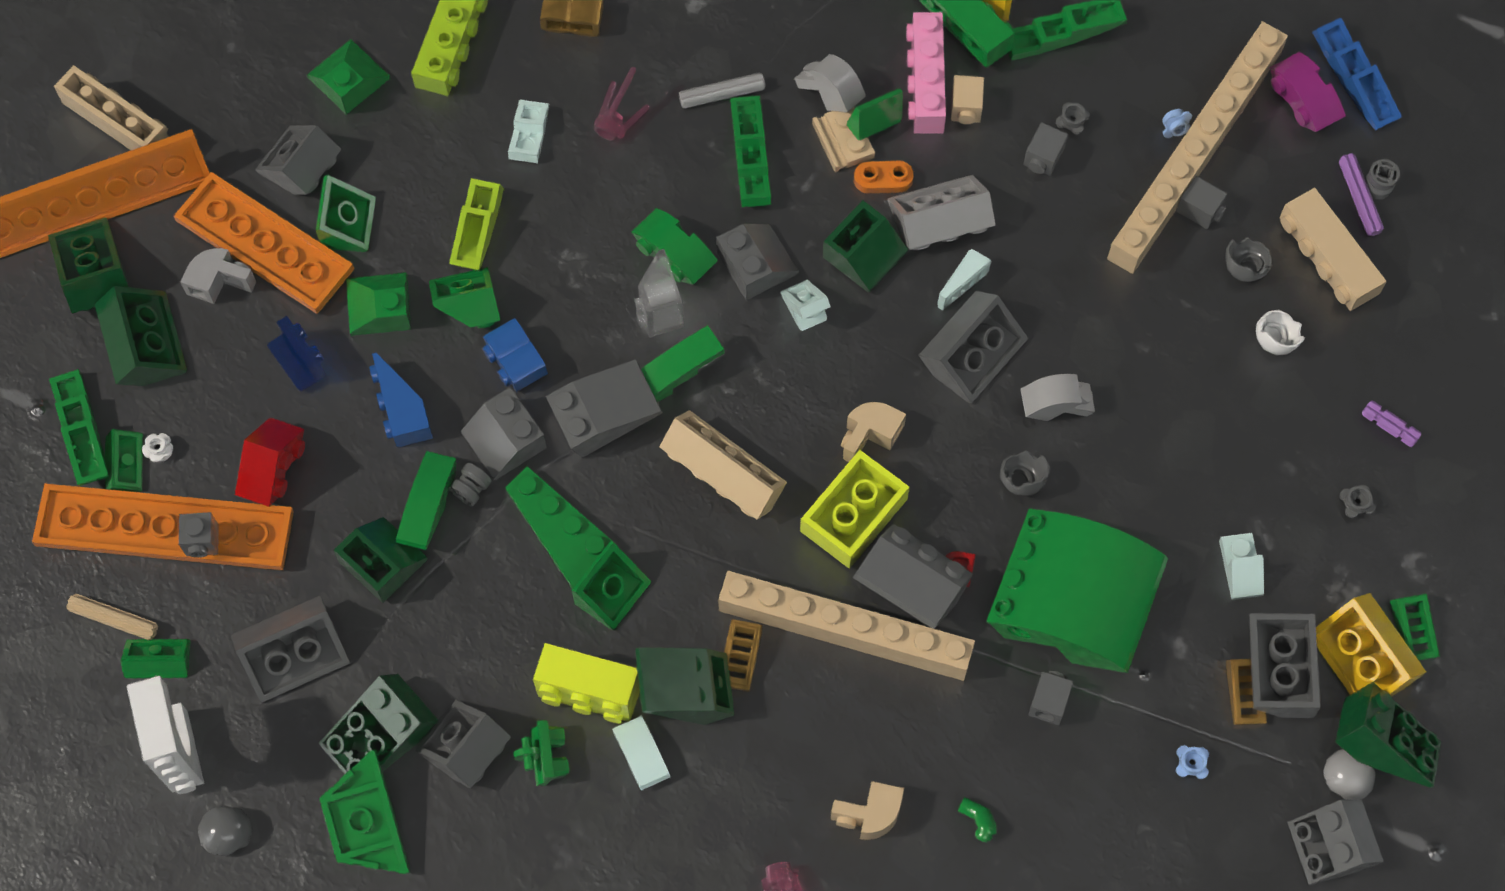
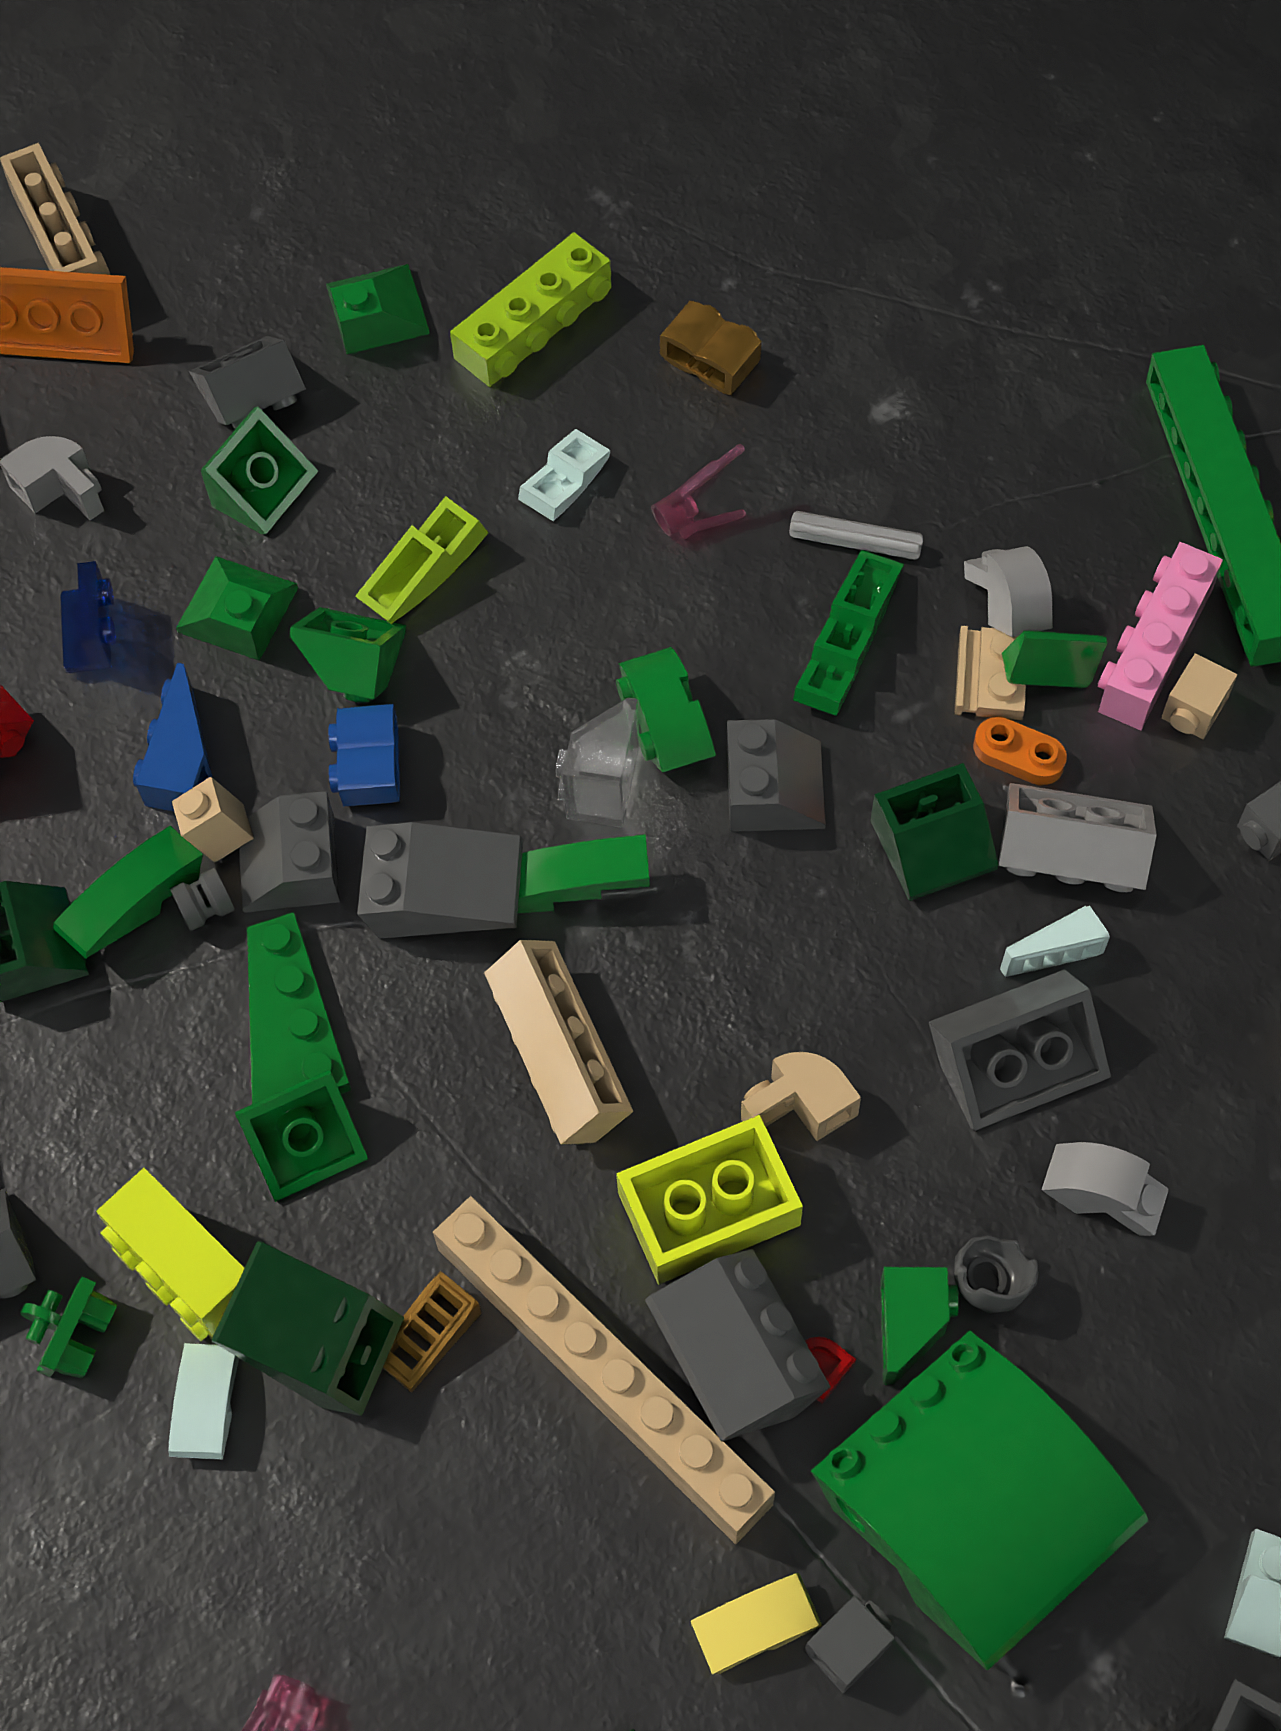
camera: 30 degrees right, 5 degrees down
orange plate [174,172,354,314] -> none
light aqua slope [780,280,831,331] -> none
tan brick [831,781,904,840] -> none
none -> tan brick [172,777,254,863]
none -> light yellow slope [691,1573,822,1674]
none -> green slope [880,1267,958,1385]

